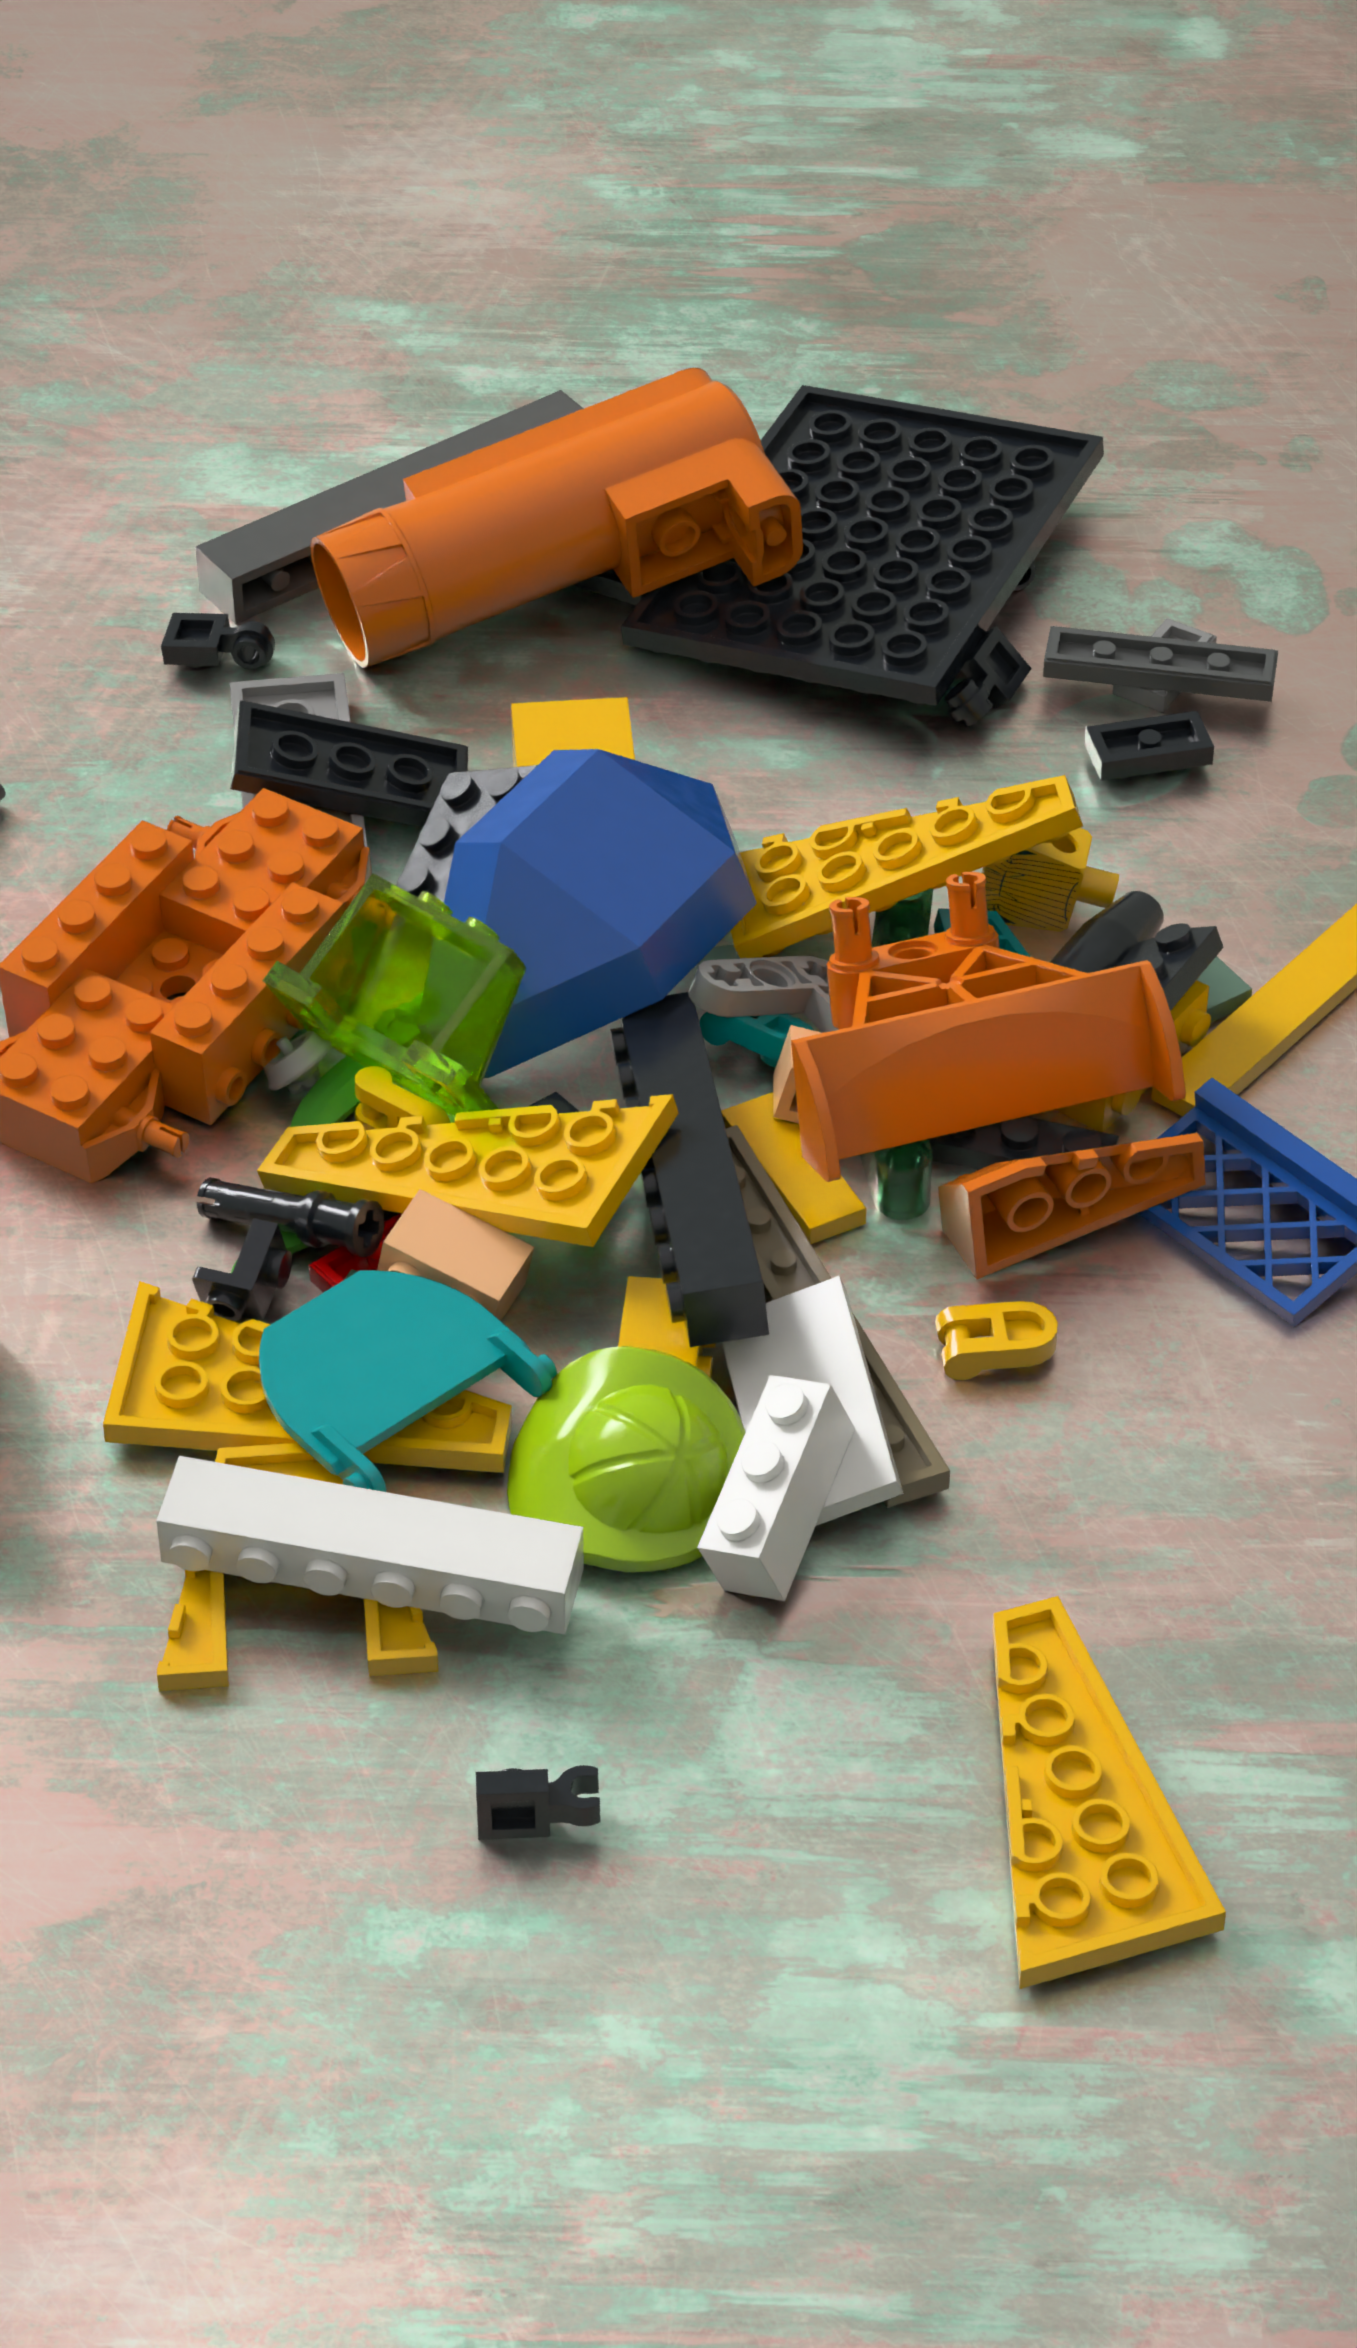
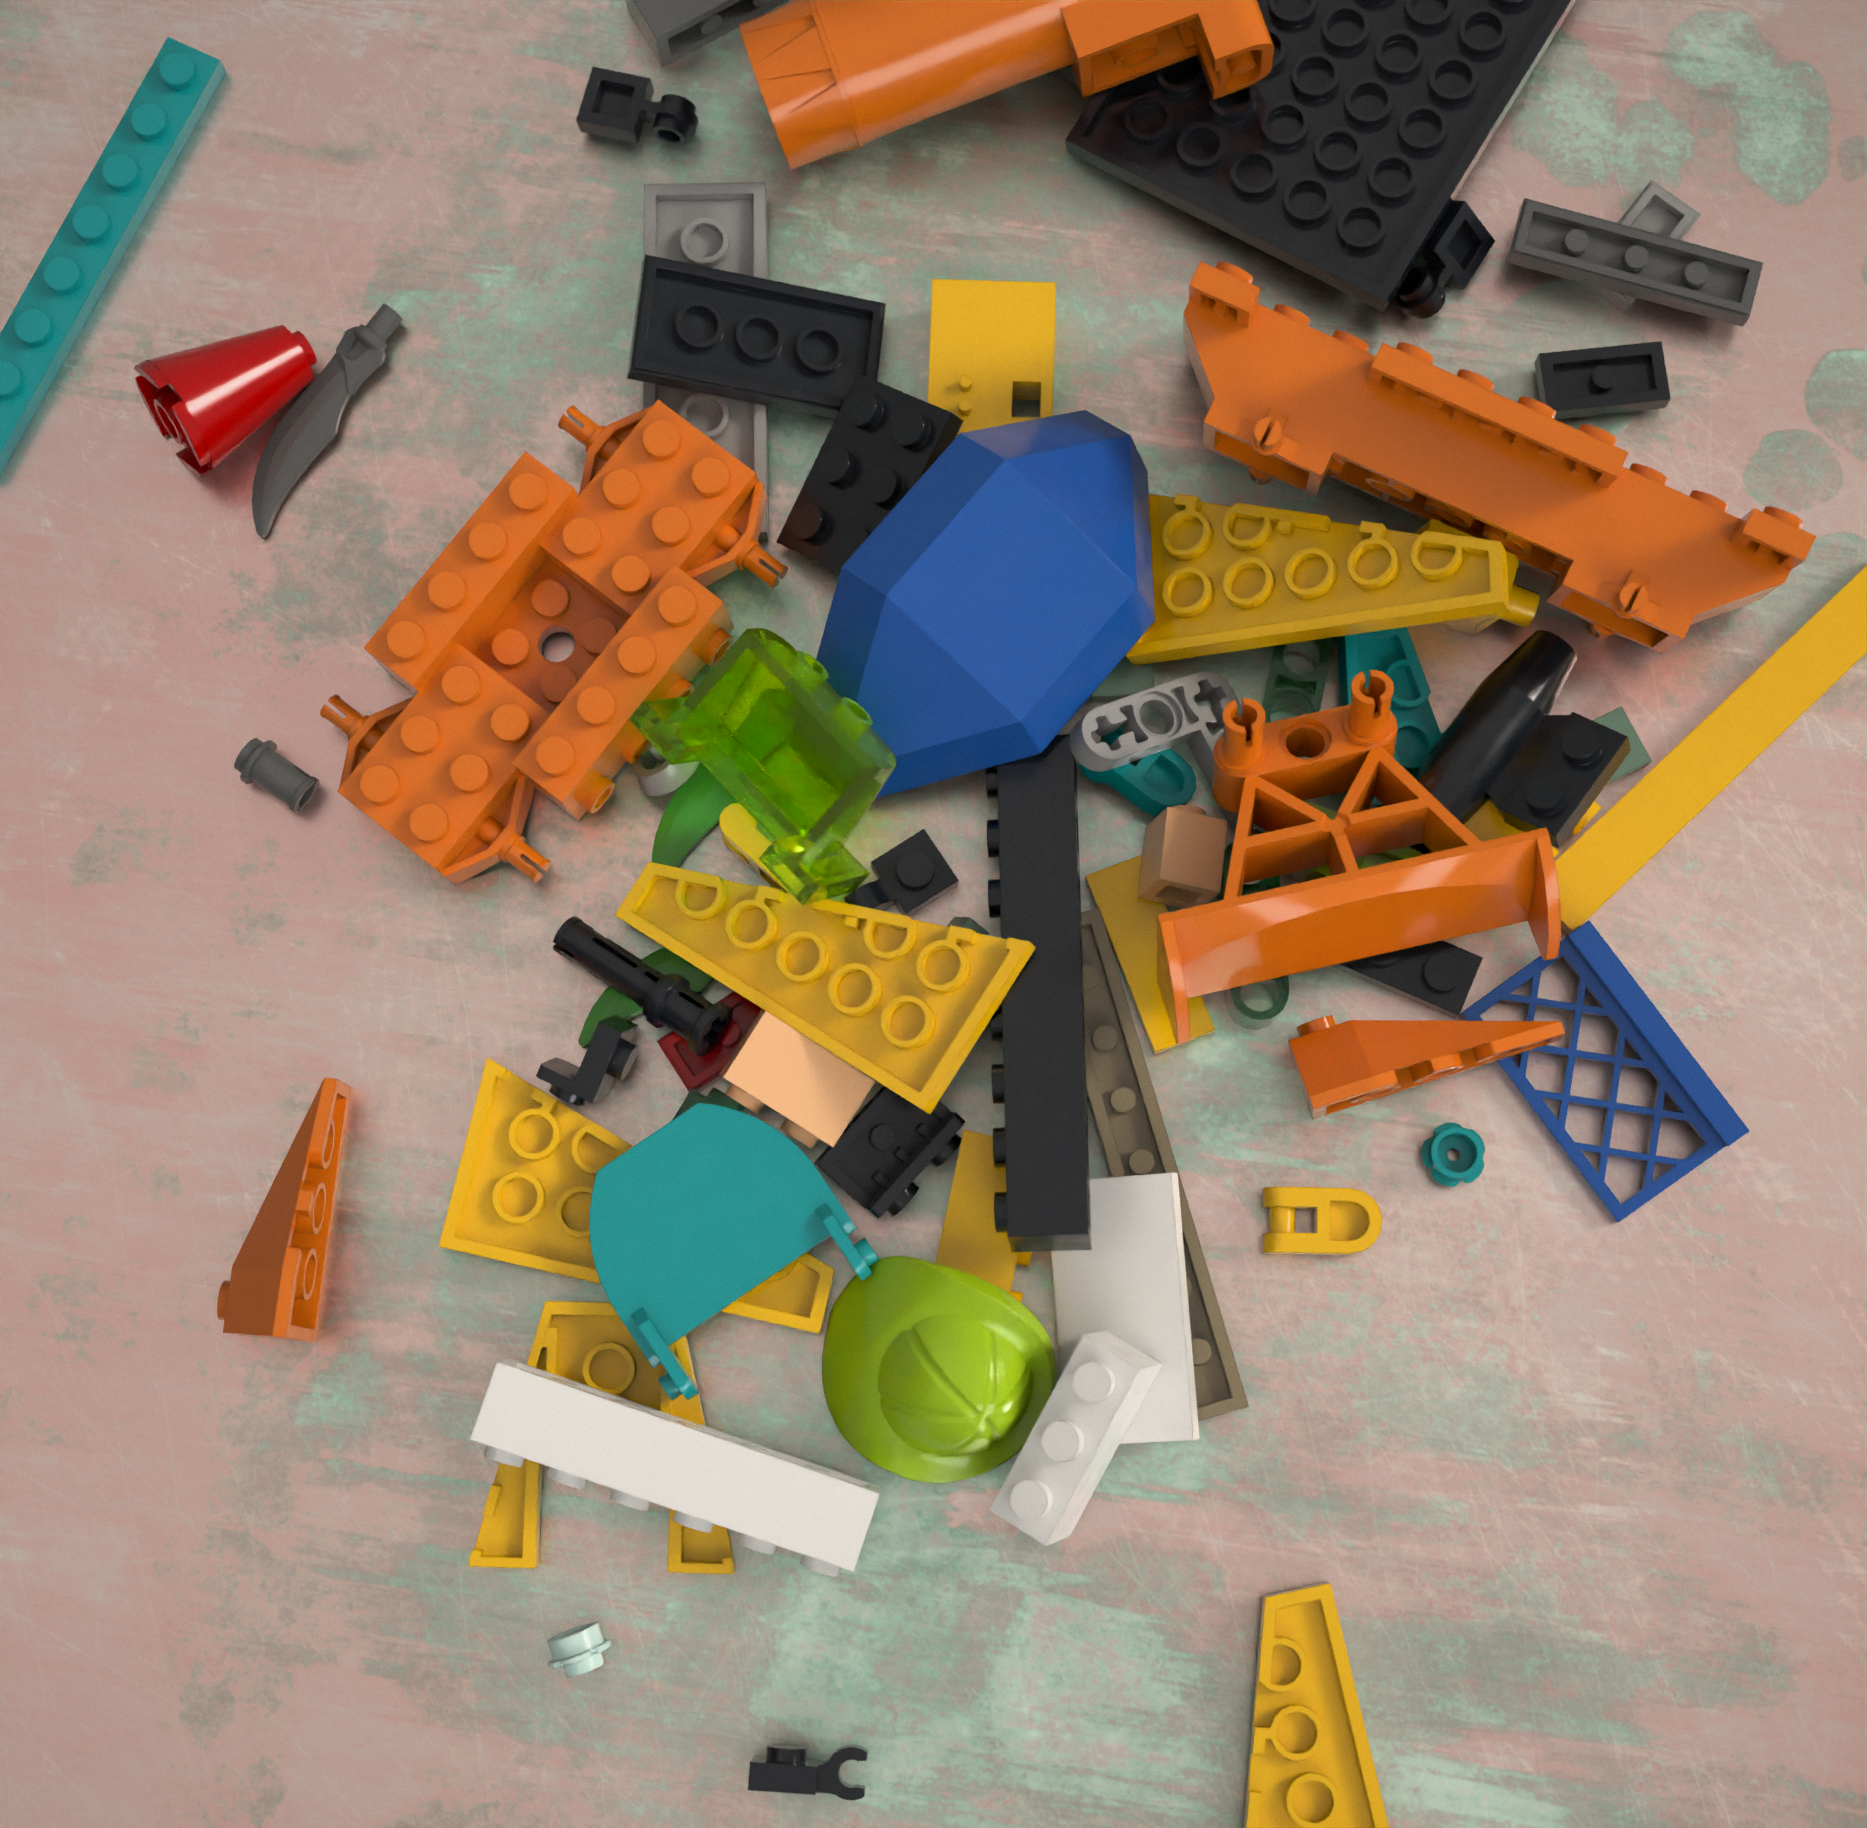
camera: 10 degrees right, 35 degrees up
none -> light aqua plate [547,1622,611,1678]
none -> black bracket [814,1086,966,1219]
none -> orange piece [1183,261,1816,654]
none -> teal plate [1421,1123,1485,1187]

